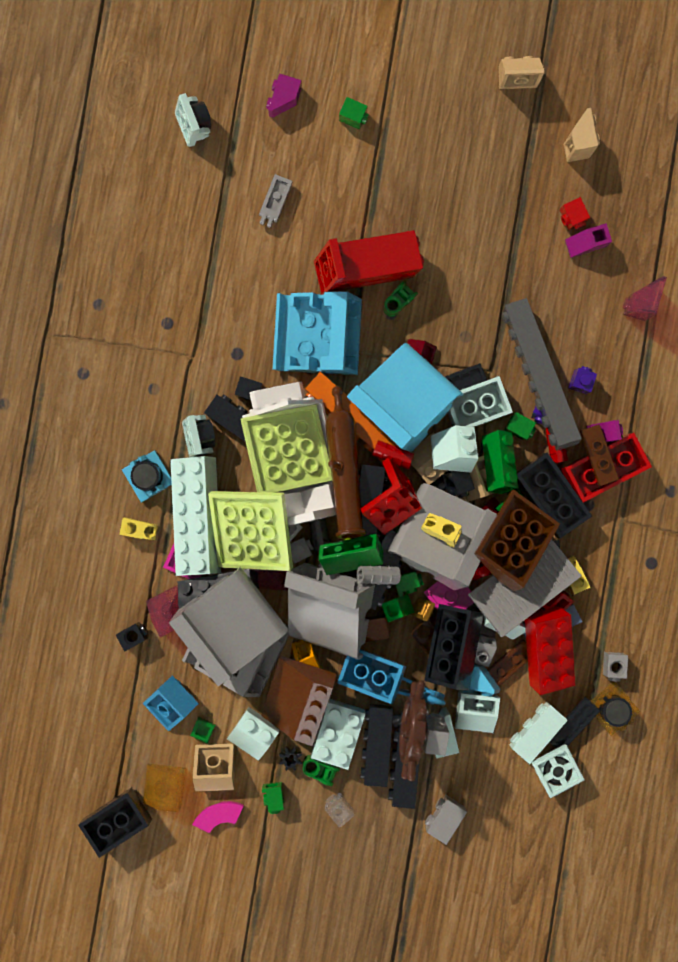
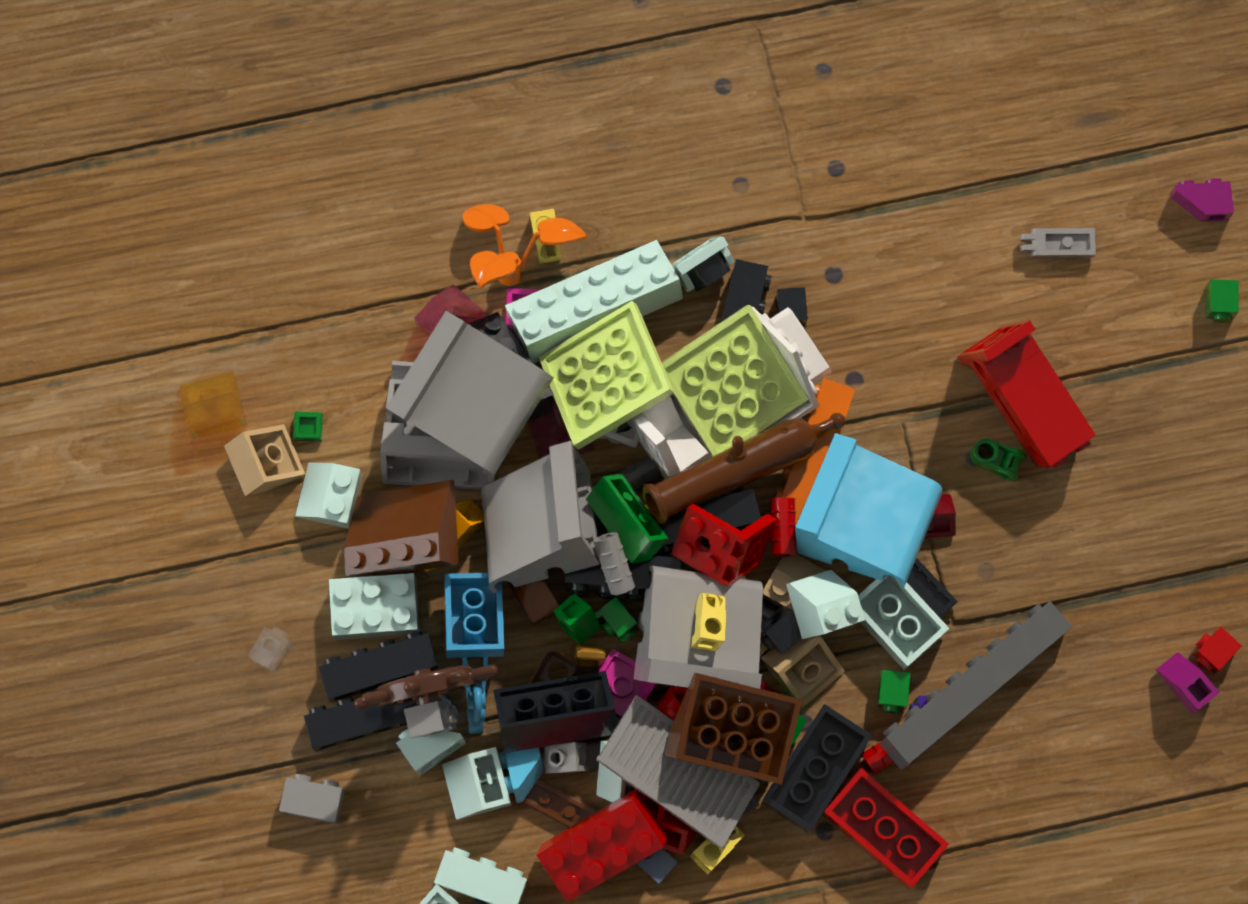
camera: 70 degrees right, 10 degrees down
black brick [78,787,152,858] -> none
black brick [116,622,148,652] -> none
piece [122,450,172,502] -> none
dark azure slope [142,676,199,731] -> none
light aqua piece [175,93,211,147] -> none
dark pink tile [192,801,244,833] -> none
green brick [262,782,285,814] -> none
medium azure panel [273,292,362,375] -> none
black gear [279,746,302,771] -> none
light grey brick [290,537,314,563] -> none
green piece [303,755,341,787] -> none
green brick [482,430,518,494] -> none
dark purple brick [568,366,597,394] -> none
reddish brown plate [580,424,619,486] -> none
magenta slope [586,420,623,442] -> none
clear pink slope [623,276,667,321] -> none
none -> orange plant [463,204,587,288]

